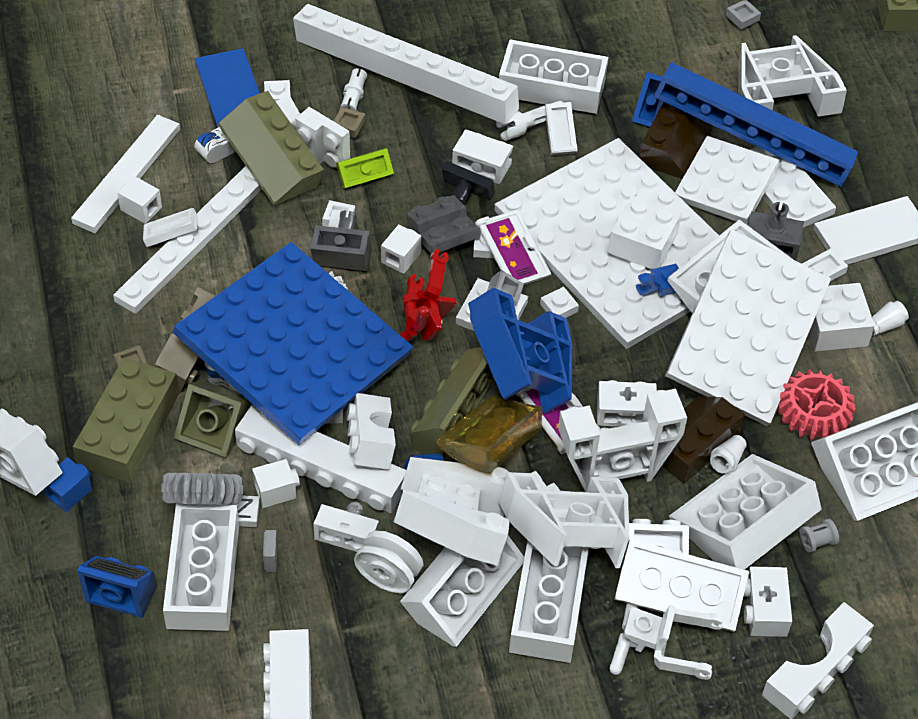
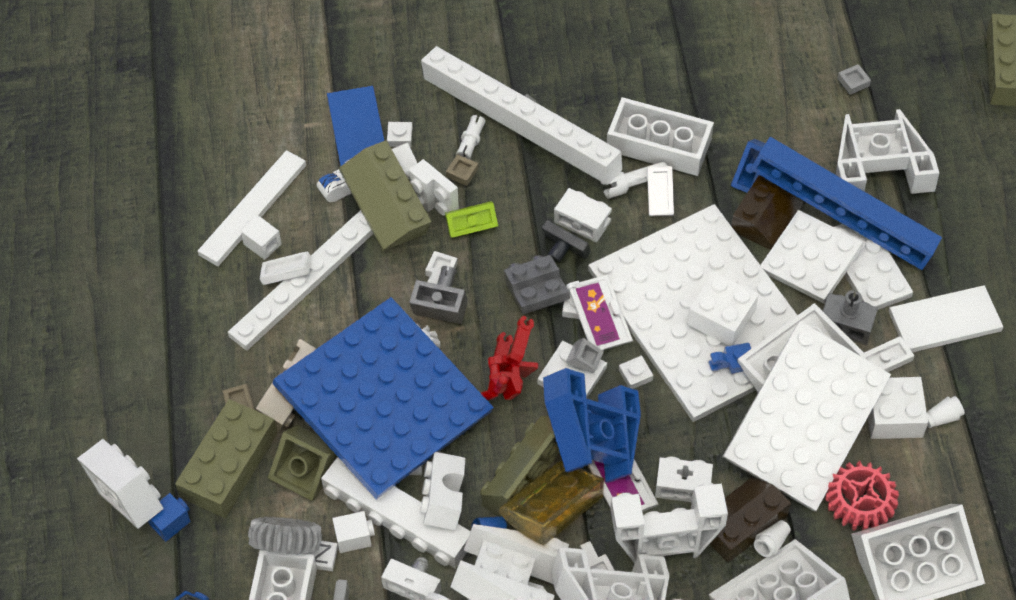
camera: 10 degrees right, 5 degrees up
white brick [381,224,421,274] -> none

